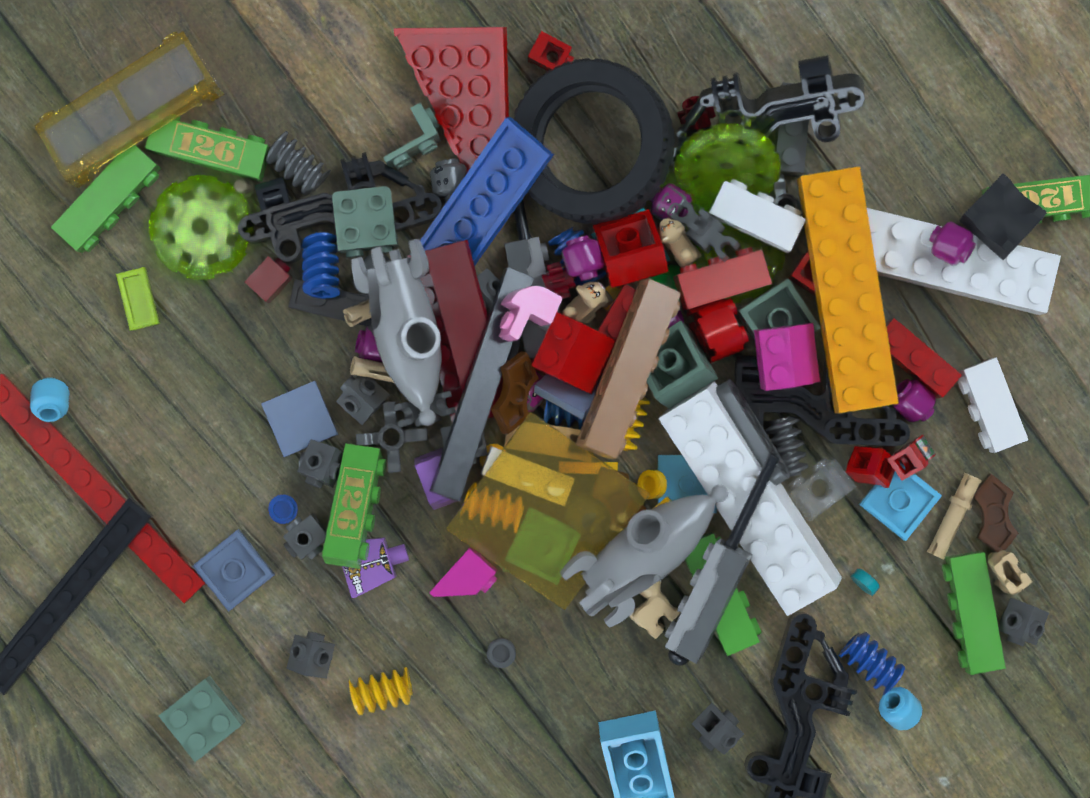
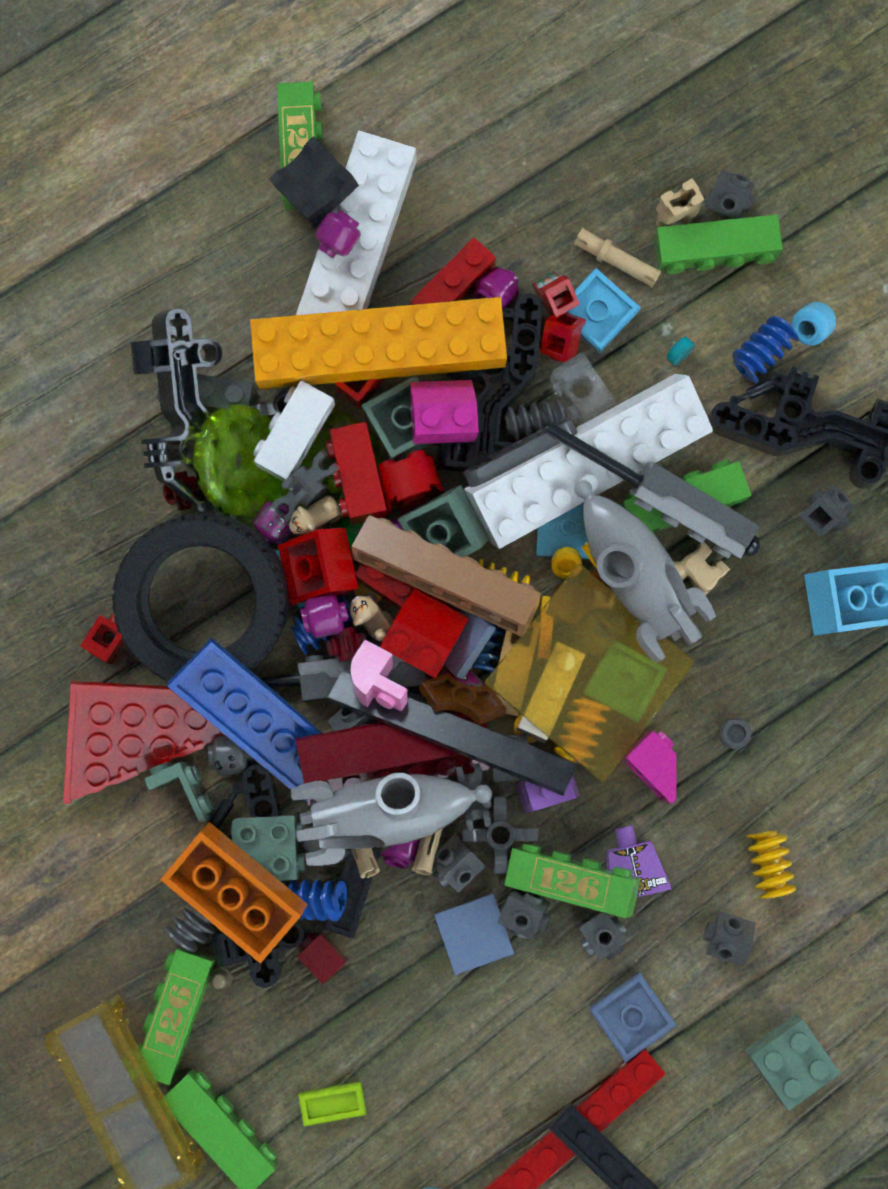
camera: 80 degrees left, 5 degrees down
clear neon green plate [149,175,254,280] -> none
blue plate [268,495,298,524] -> none
white brick [958,358,1028,453] -> none
reddish brown tile [973,474,1019,552] -> none
none -> orange brick [160,822,308,964]

